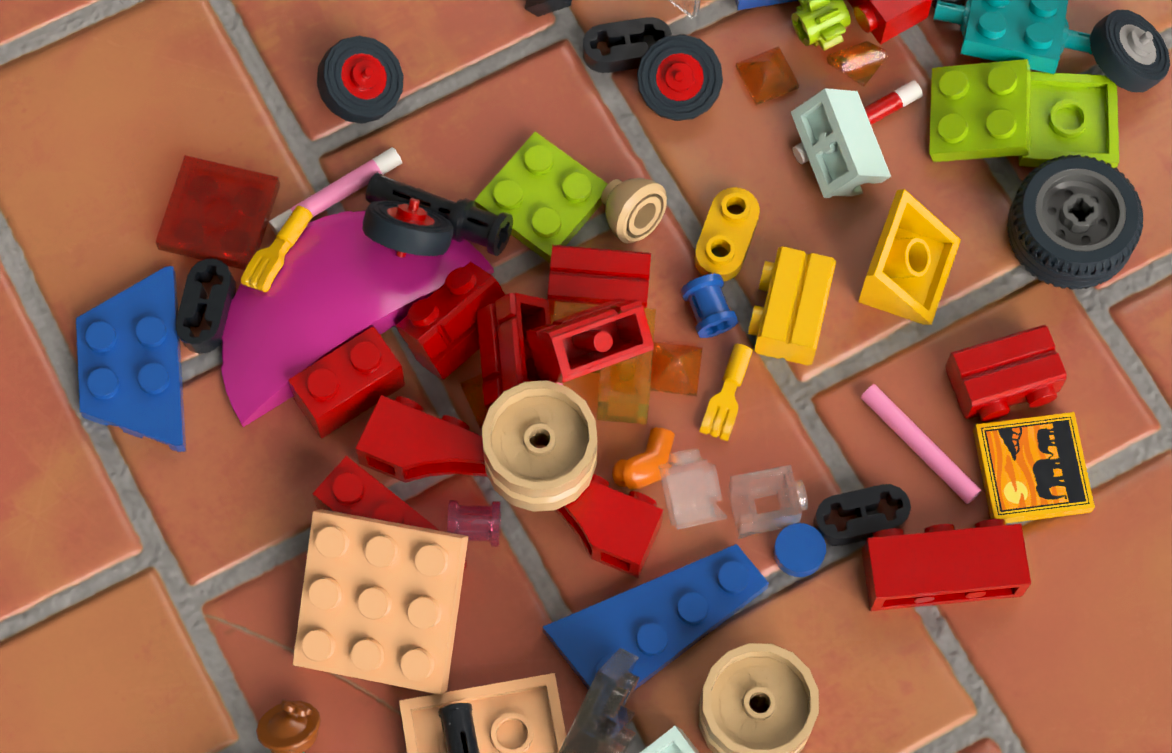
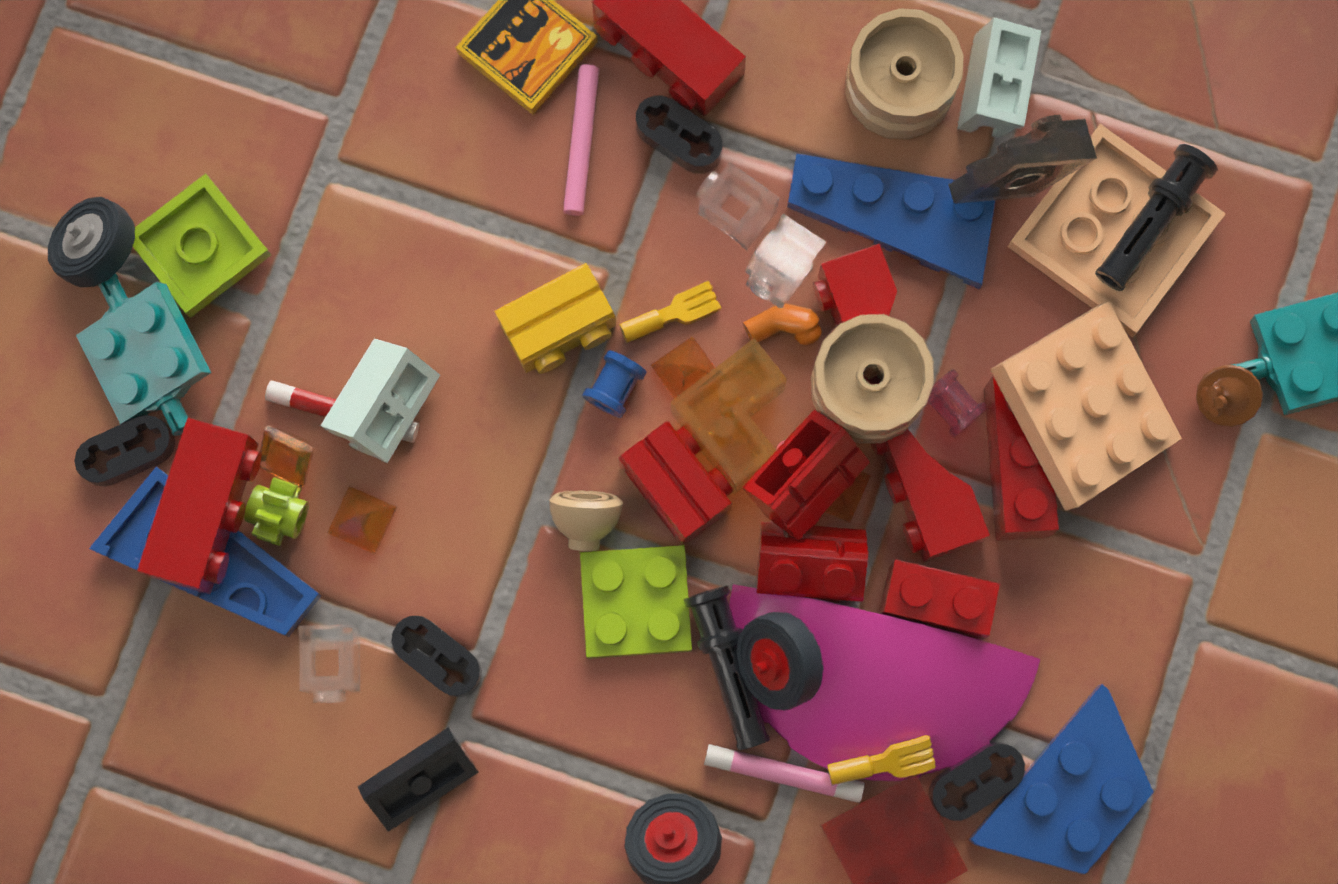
camera: 130 degrees left, 10 degrees up
red brick [526,299,654,383] -> none
black wheel [637,34,723,121] -> none
yellow plate [695,187,760,282] -> none
blue tile [773,523,826,577] -> none
yellow slope [858,189,961,325] -> none
lime plate [929,59,1031,162] -> none
red brick [945,325,1067,422] -> none
wheel [1007,155,1143,290] -> none

